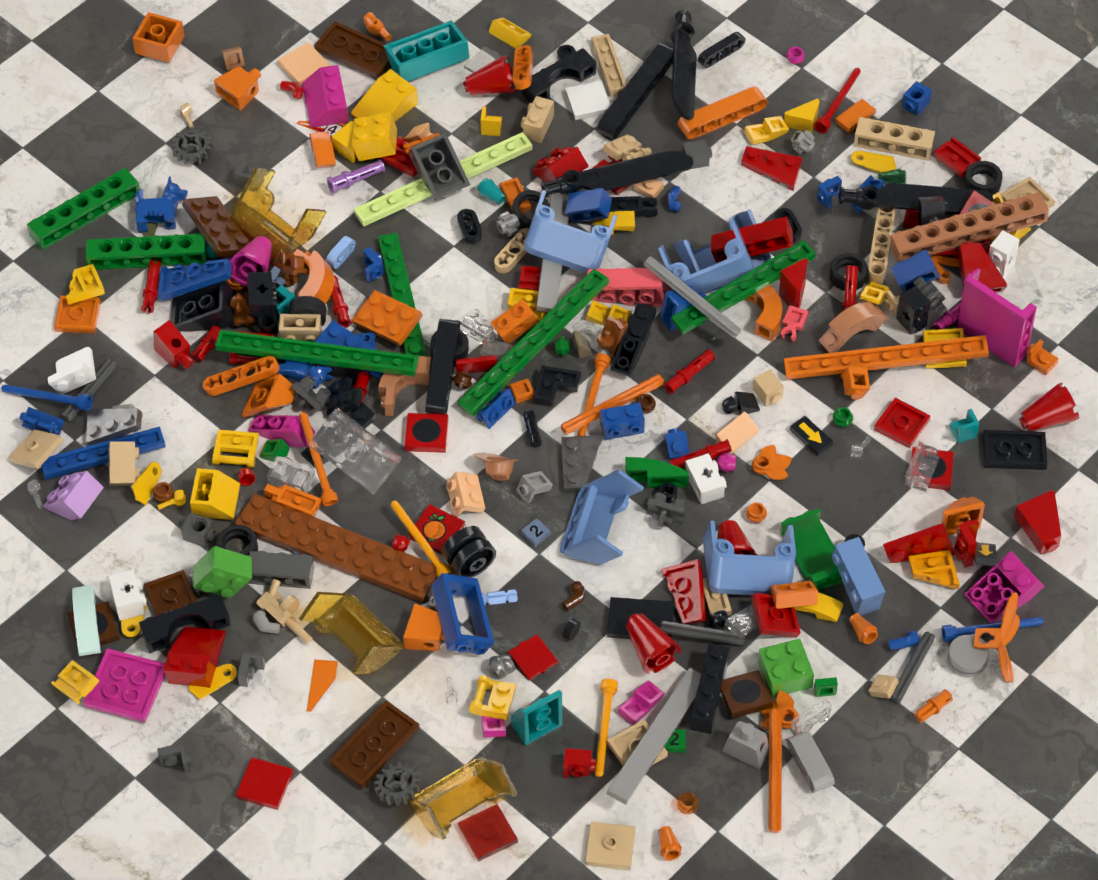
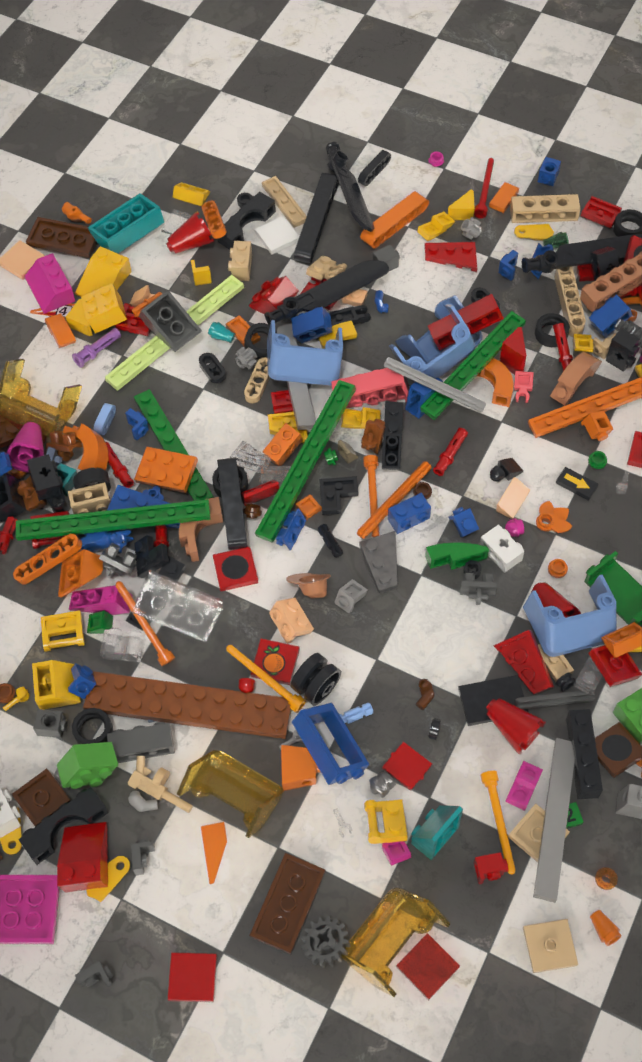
camera: 15 degrees left, 5 degrees up
red hinge [238,468,255,486] -> none
orange hinge [264,484,322,517] -> none
red arm [280,81,304,99] -> none
sand blue tile [521,518,551,547] -> none
medium blue windscreen [560,470,644,564] -> none
red pin [669,439,732,469] -> none
tan brick [753,369,784,406] -> none
none -> blue bracket [68,663,96,699]

